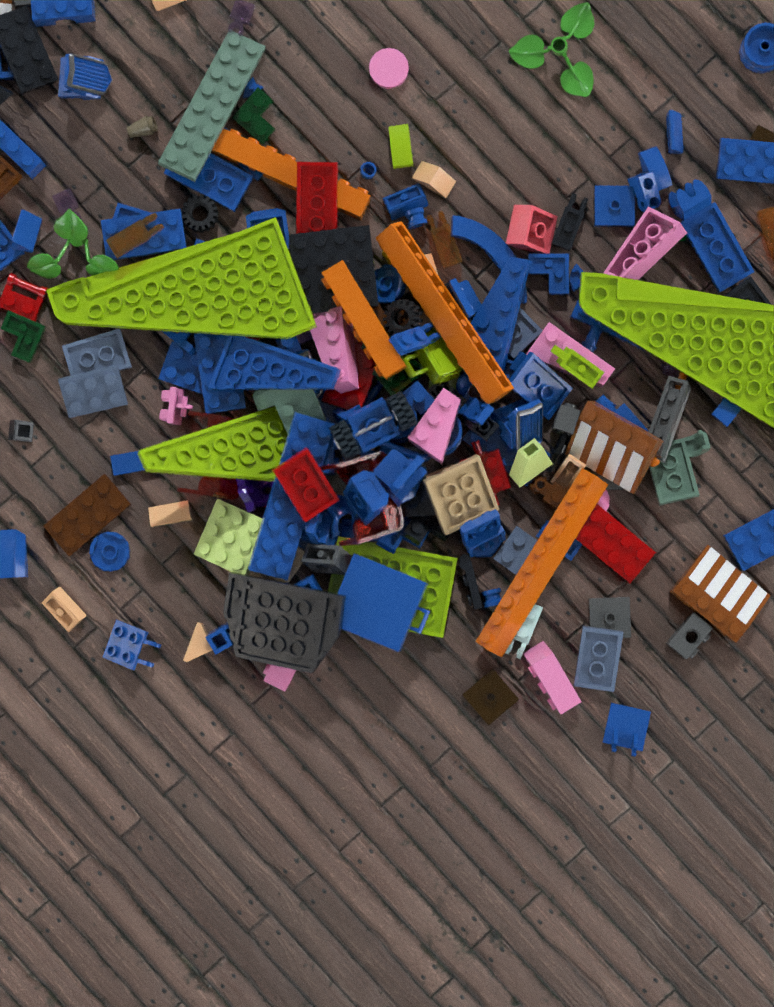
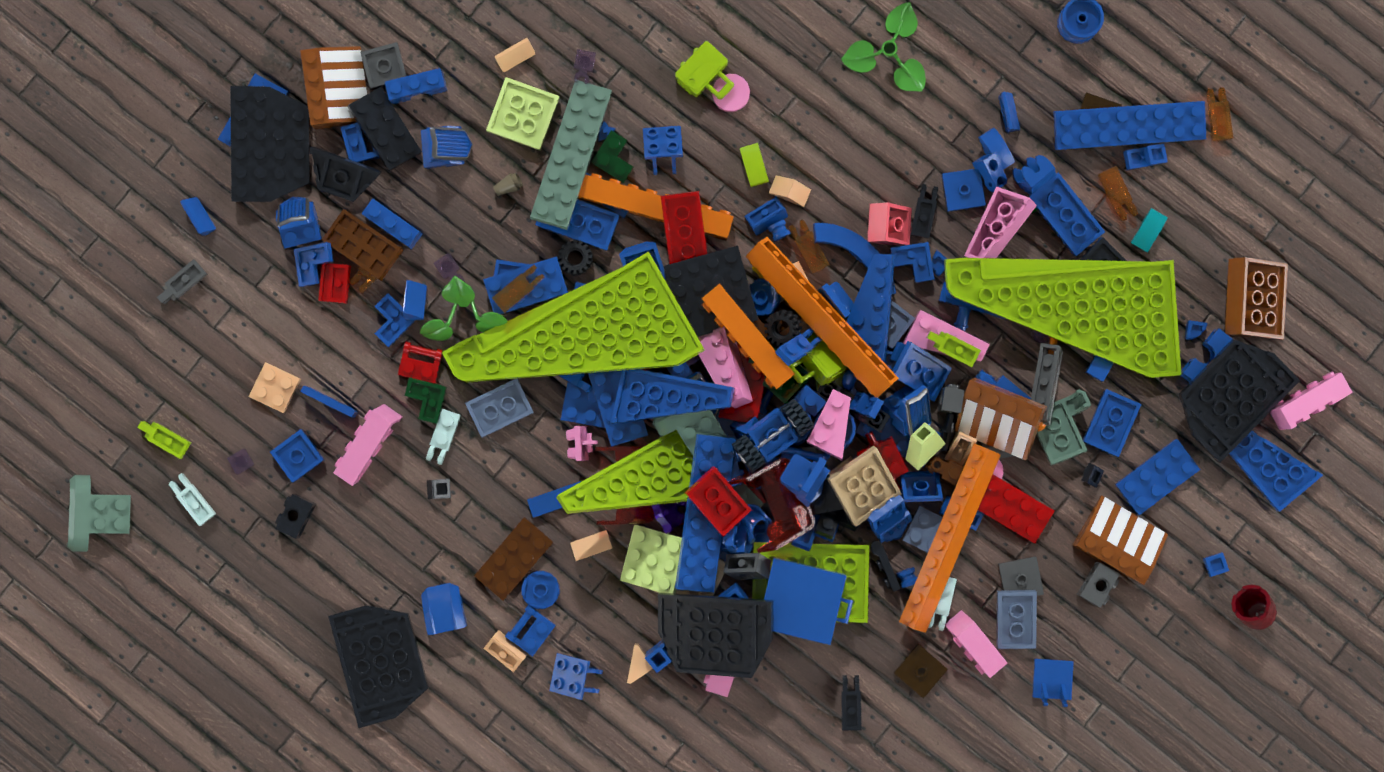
camera: 10 degrees left, 0 degrees up
sand blue plate [58,365,128,418] -> none
blue slope [343,470,389,526] -> none
blue hinge [360,162,377,180] -> none
none -> light aqua hinge [426,409,461,465]
none -> yellowish green plate [486,77,560,151]
none -> blue plate [505,605,556,657]
none -> blue plate [643,126,683,175]
none -> lime piece [675,41,734,100]
none -> black hinge [841,675,862,731]
none -> blue slope [900,471,943,502]
none -> black plate [1081,463,1104,488]
none -> blue plate [1083,389,1142,457]

